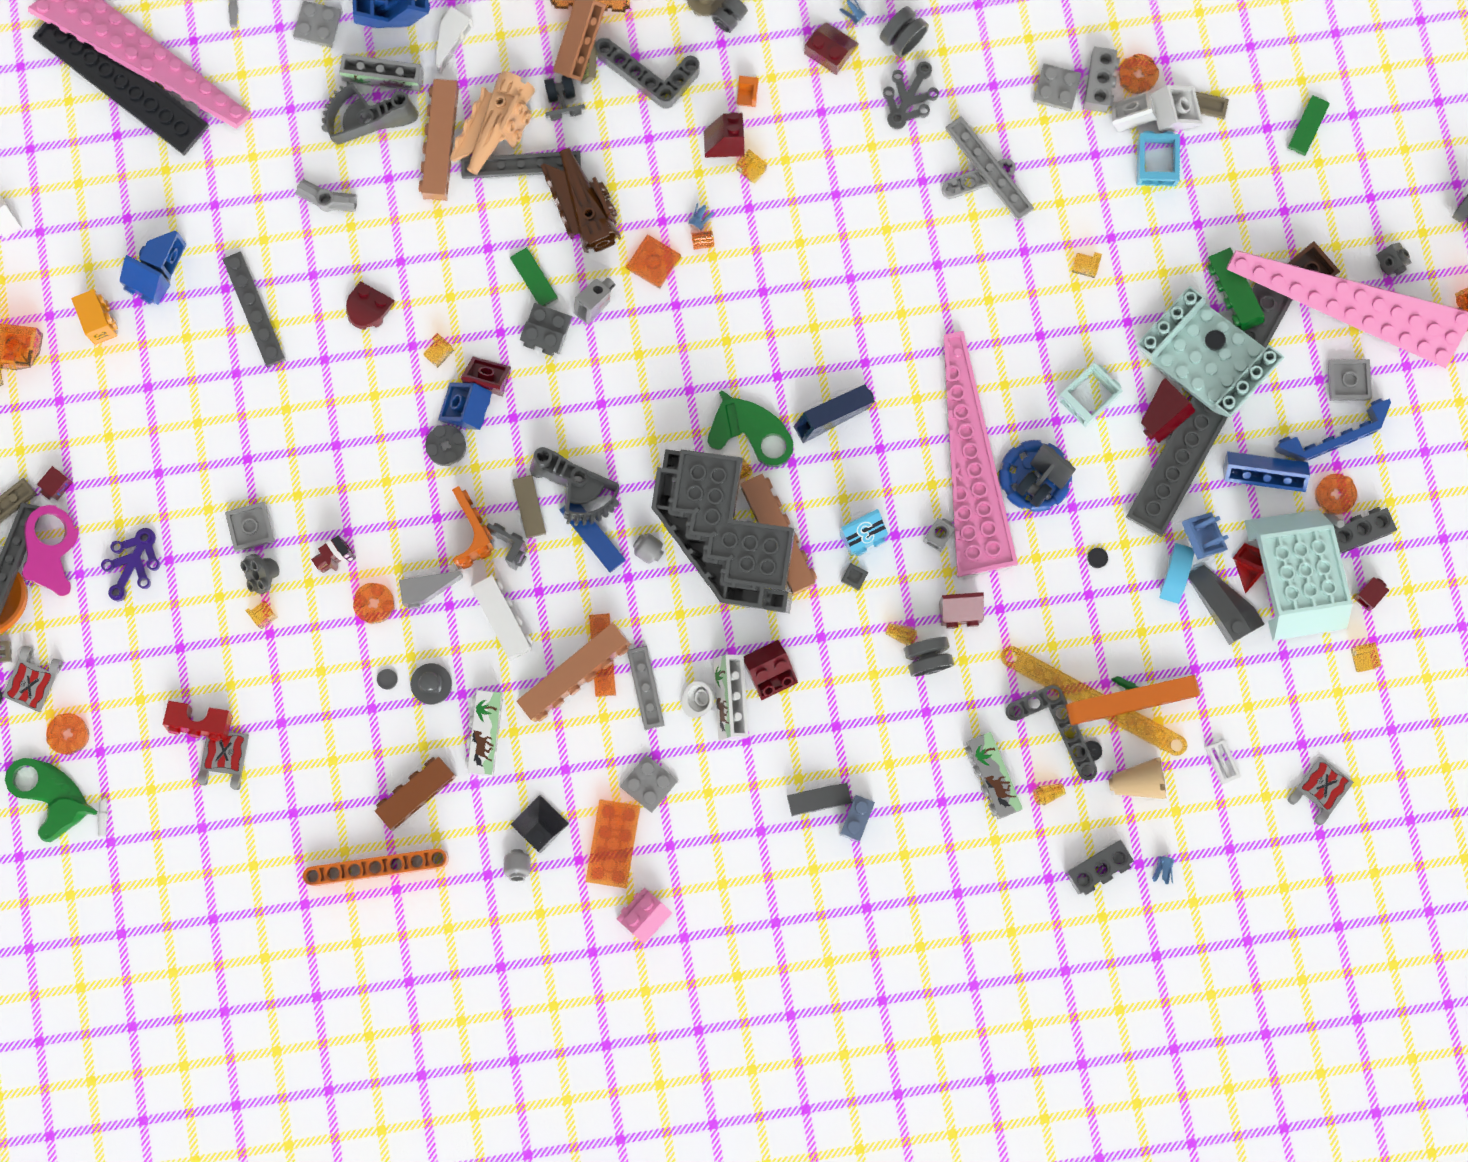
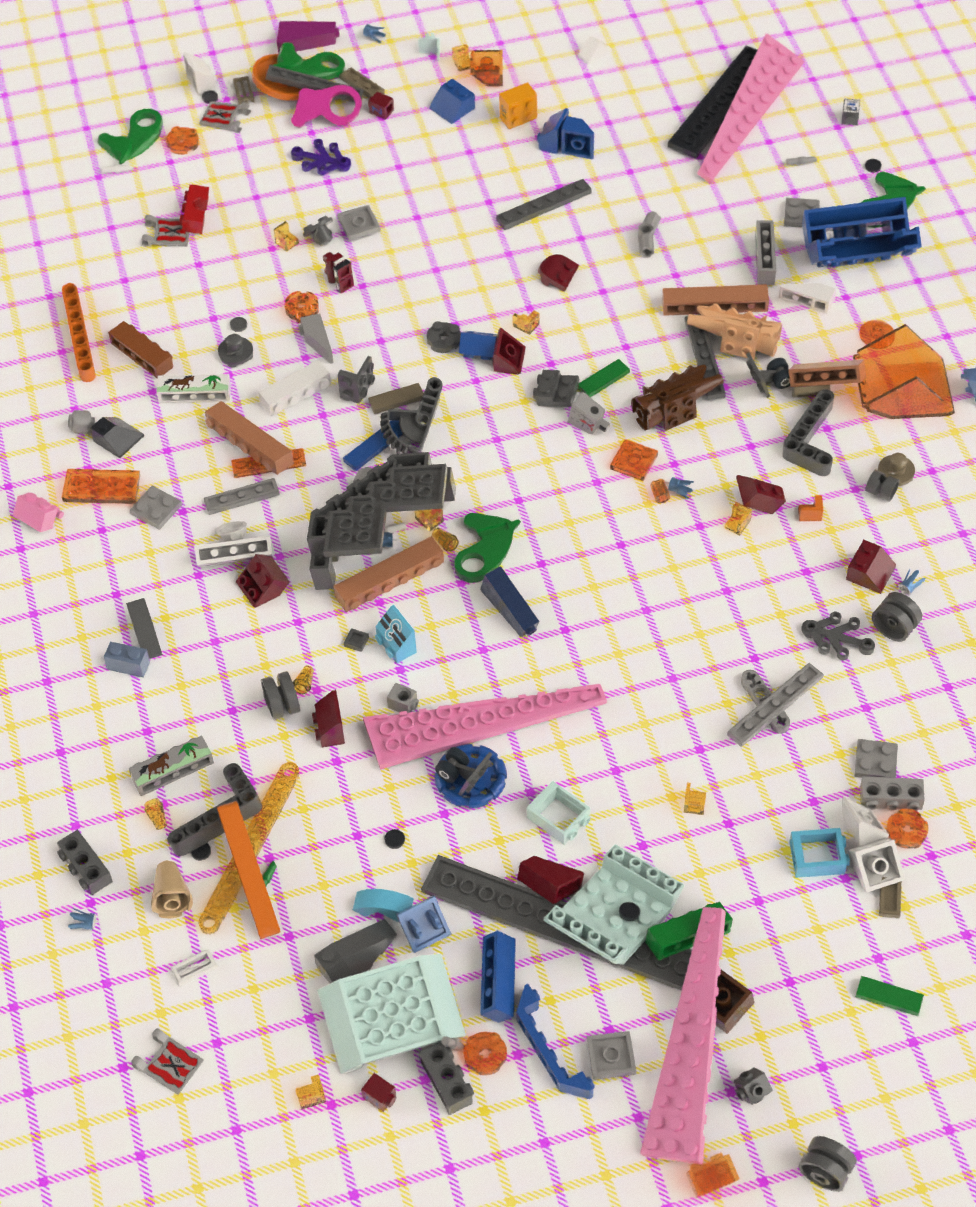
camera: 85 degrees right, 25 degrees down
dark grey arm [321,81,419,145] -> none
orange bracket [452,486,494,570] -> none
none -> blue slope [429,78,475,124]

